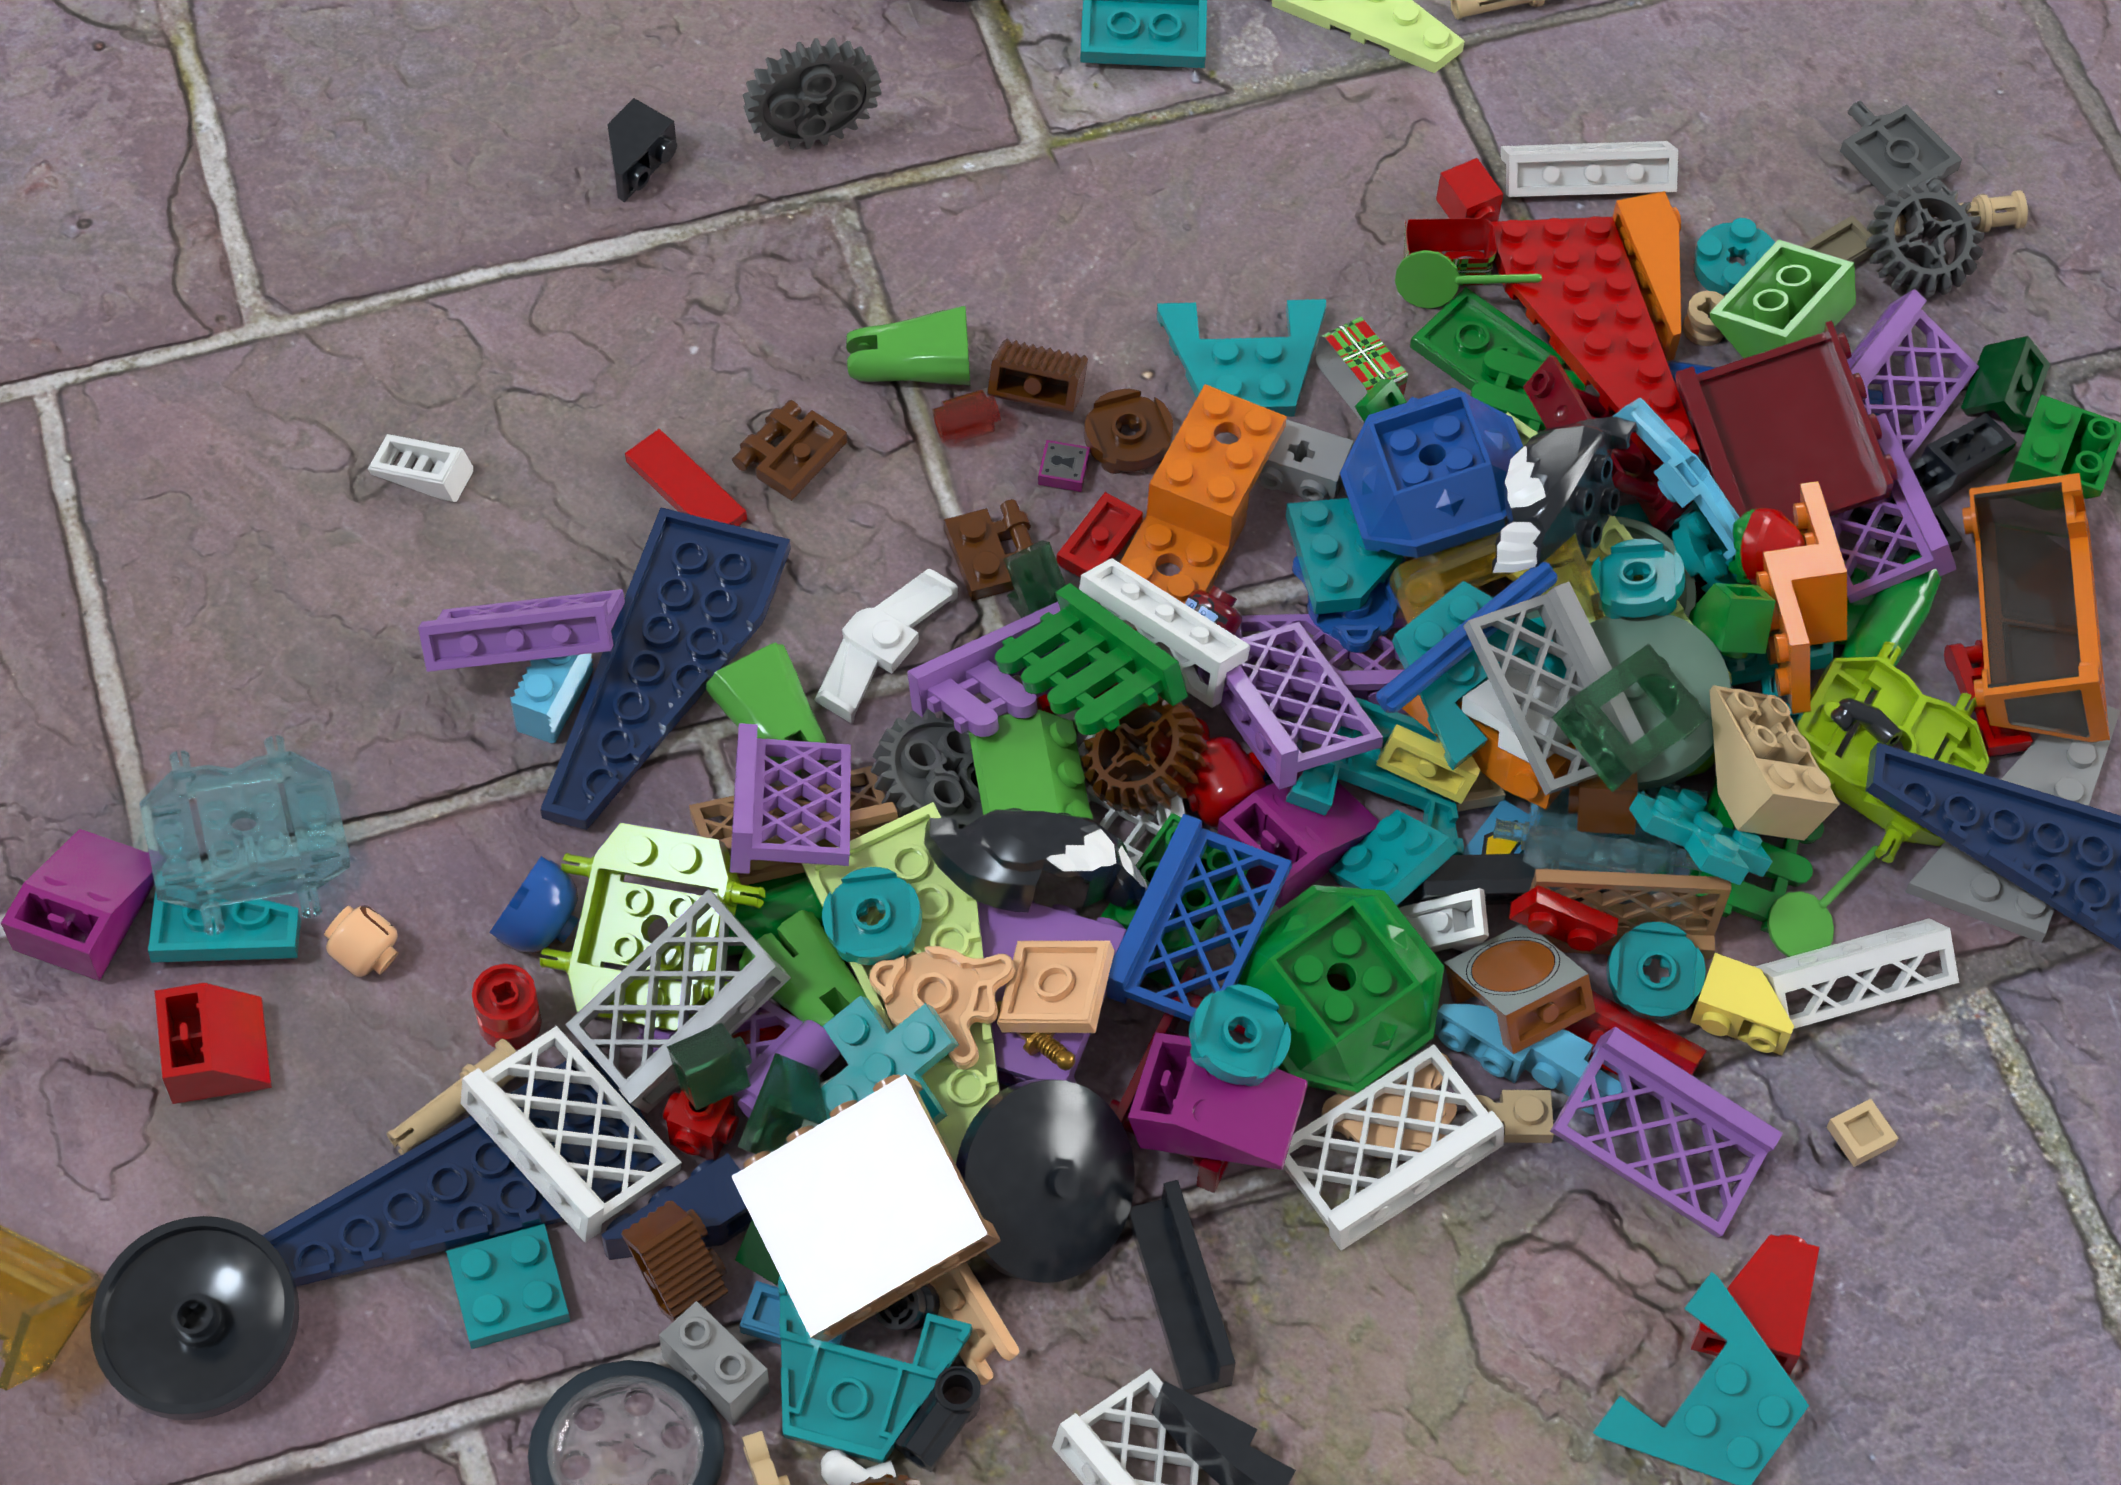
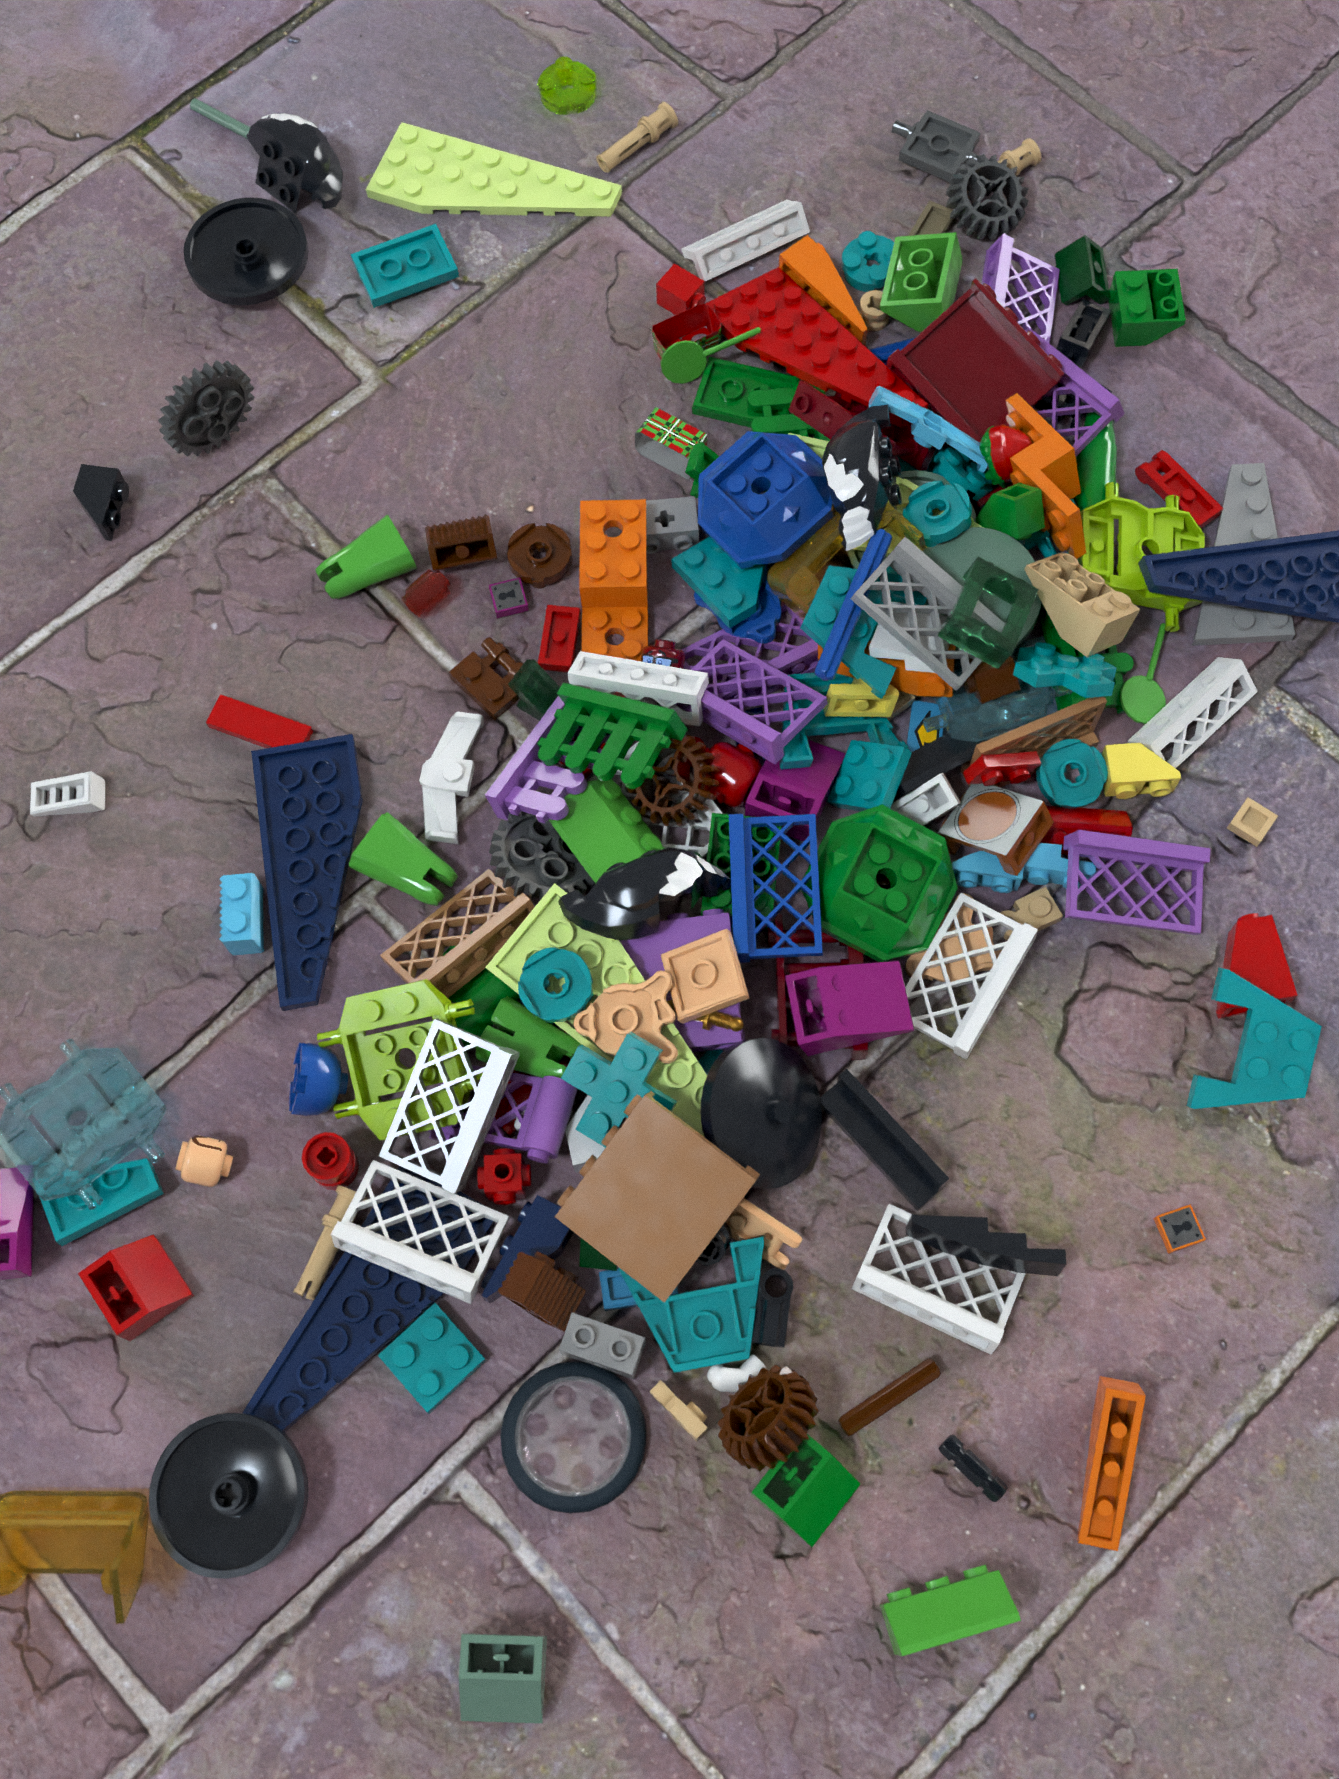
camera: 20 degrees left, 10 degrees up
medium lavender fence [418,589,625,672] -> none
clear green brick [667,1023,752,1110] -> none
medium lavender fence [730,723,851,874] -> none
reddish brown plate [732,400,847,501] -> none
clear green slope [738,1053,827,1154] -> none
teal wing [1156,299,1326,417] -> none
teal plate [1189,984,1291,1086] -> none
black arm [1830,698,1903,746] -> none
clear smoke windscreen [1962,473,2110,742] -> none

